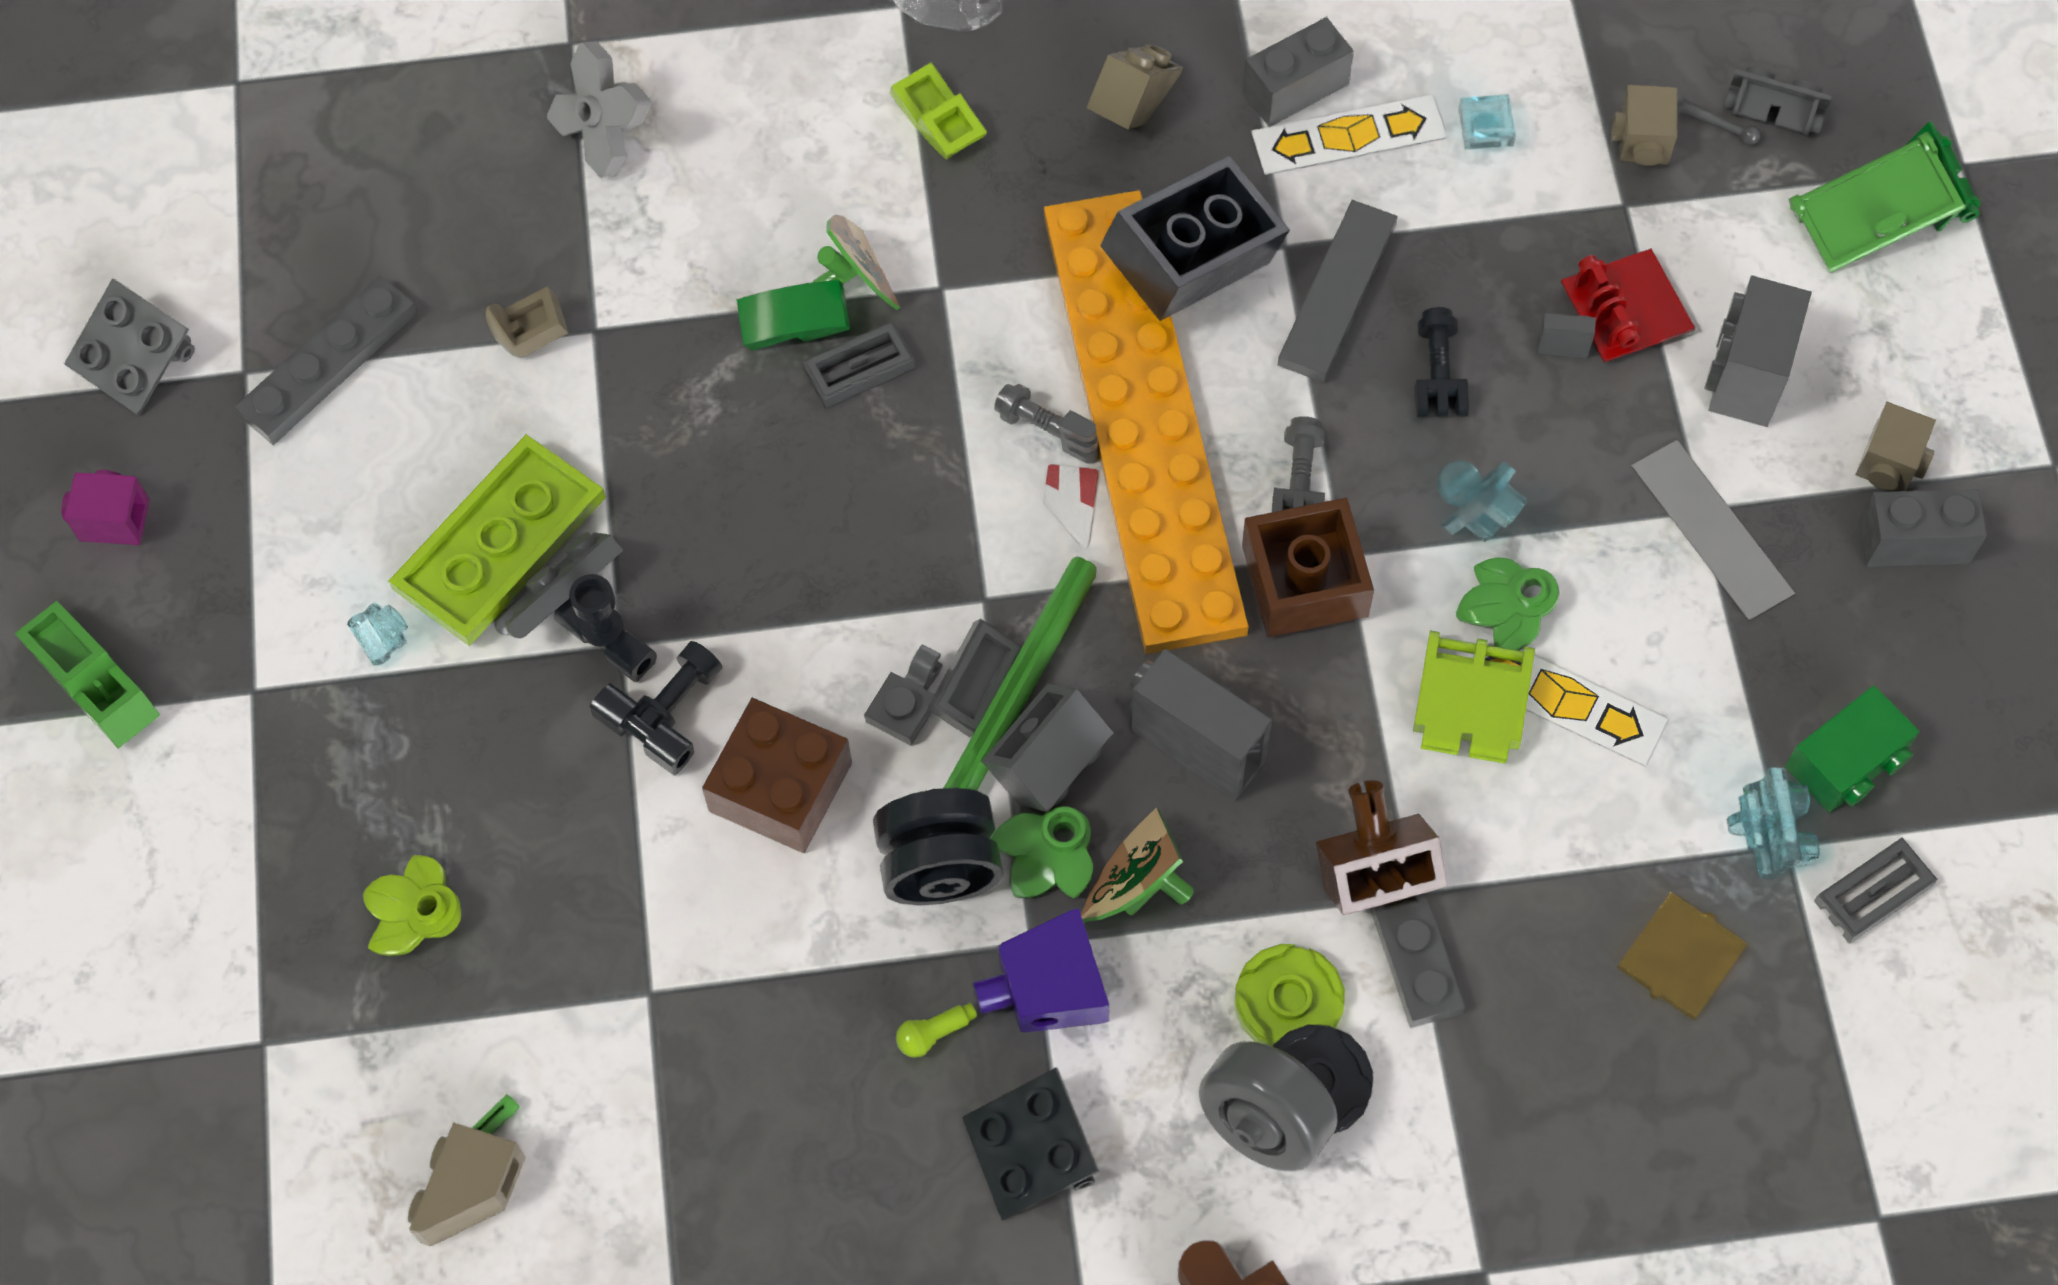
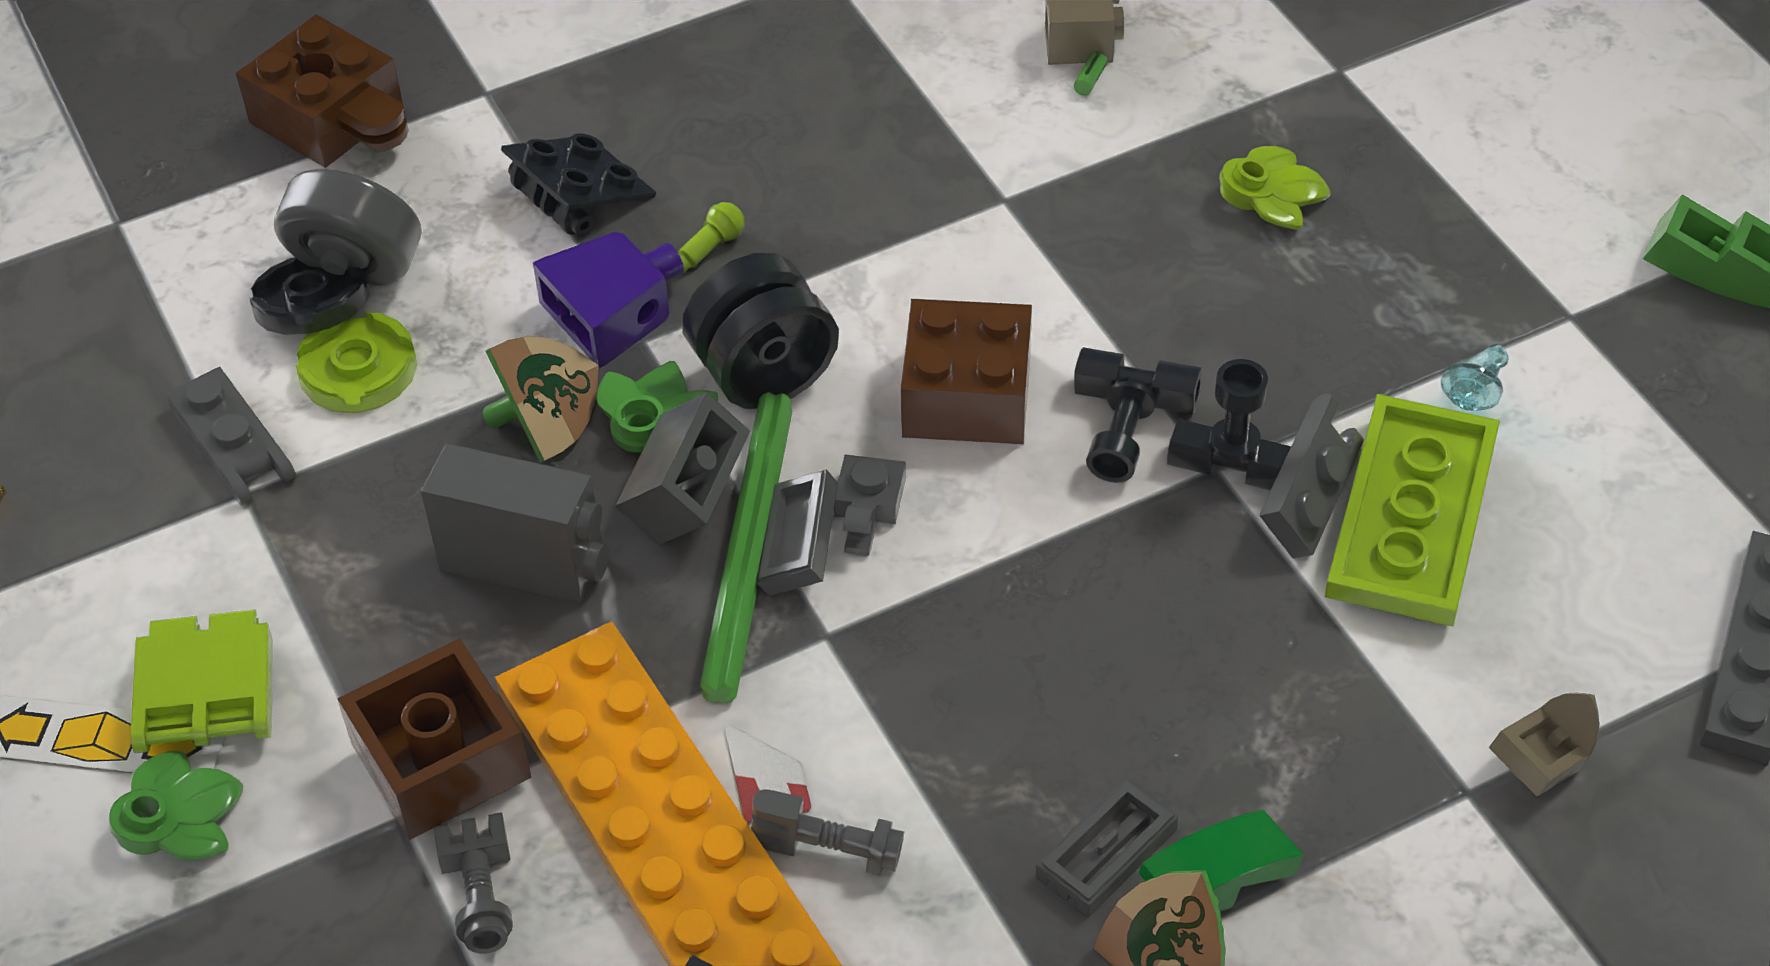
camera: 160 degrees right, 15 degrees down
reddish brown brick [1316,780,1448,916] -> none
clear light blue hips [1437,460,1528,542] -> none

